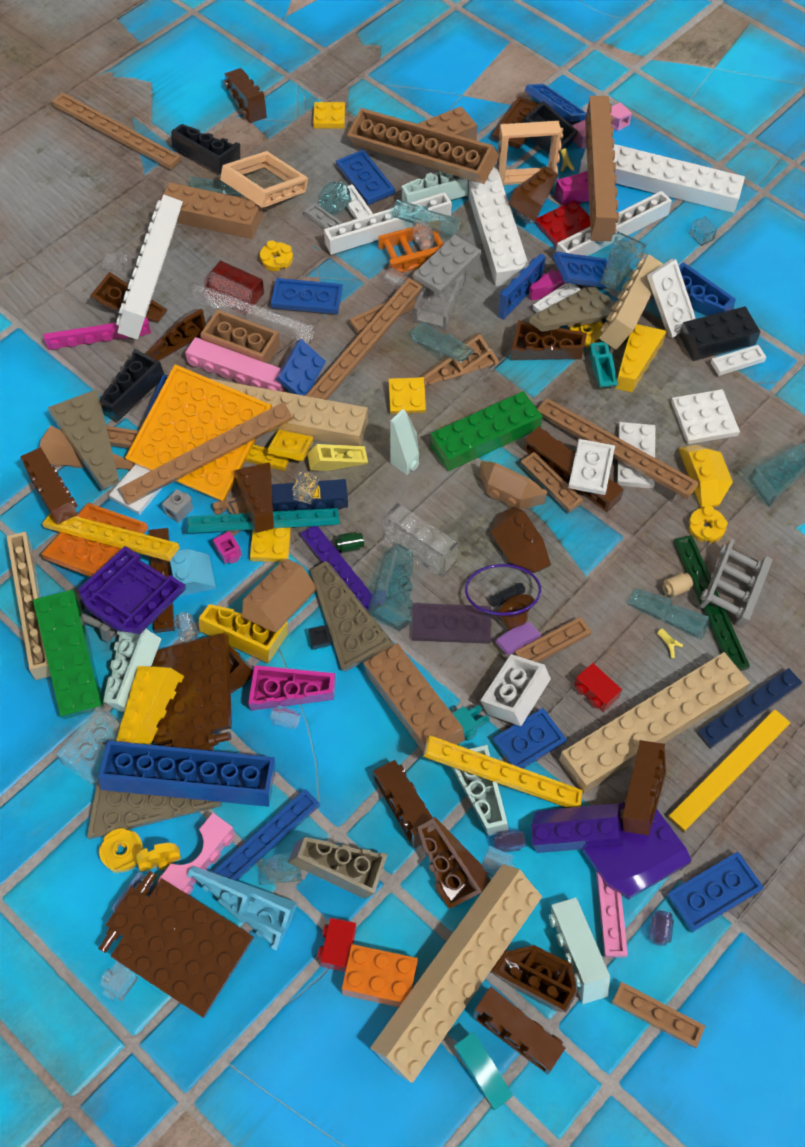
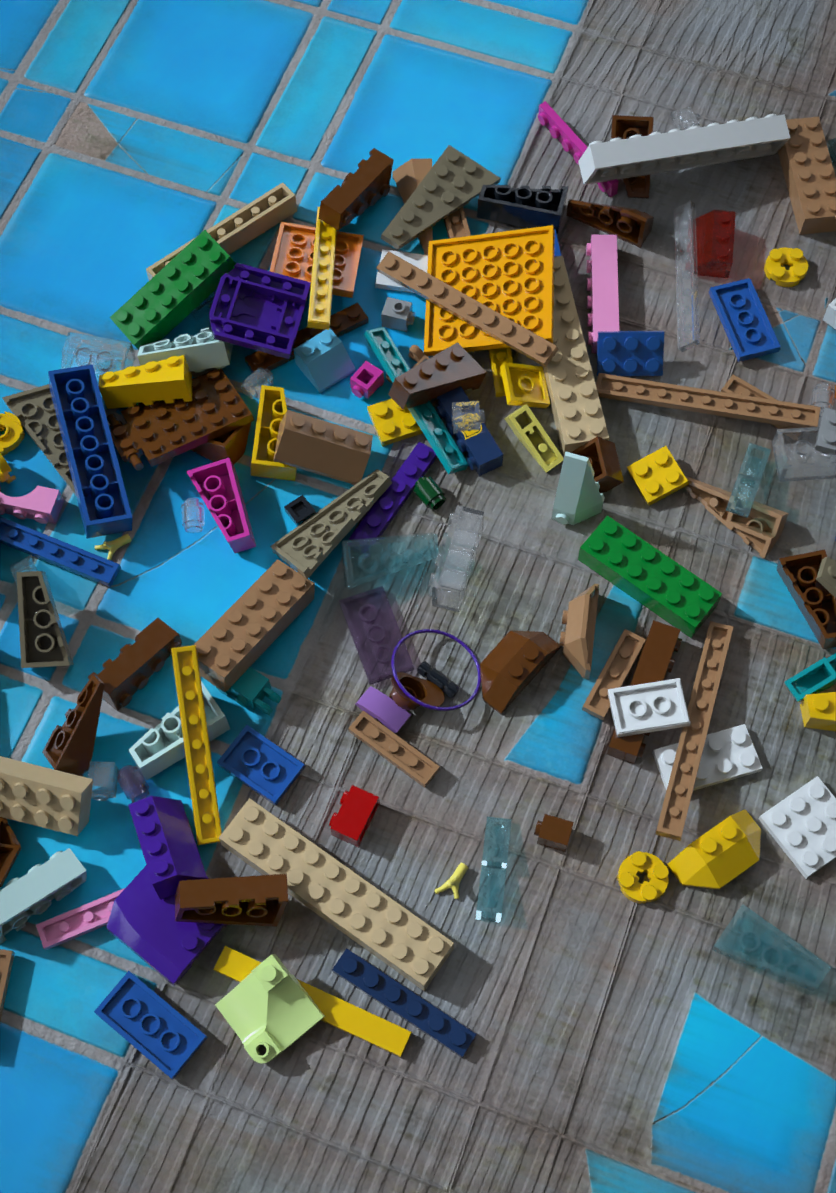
camera: 70 degrees right, 5 degrees up
medium nougat brick [201,309,280,364] -> none
white brick [480,654,551,726] -> none
clear purple brick [649,911,674,946] -> none
tan brick [663,573,693,598] -> none
dark green tile [673,535,750,671] -> none
light grey fence [700,539,773,628] -> none
none -> light yellow bar [94,533,131,561]
none -> yellowish green slope [215,954,325,1063]
none -> reddish brown brick [534,814,574,852]
none -> reddish brown slope [570,436,624,493]

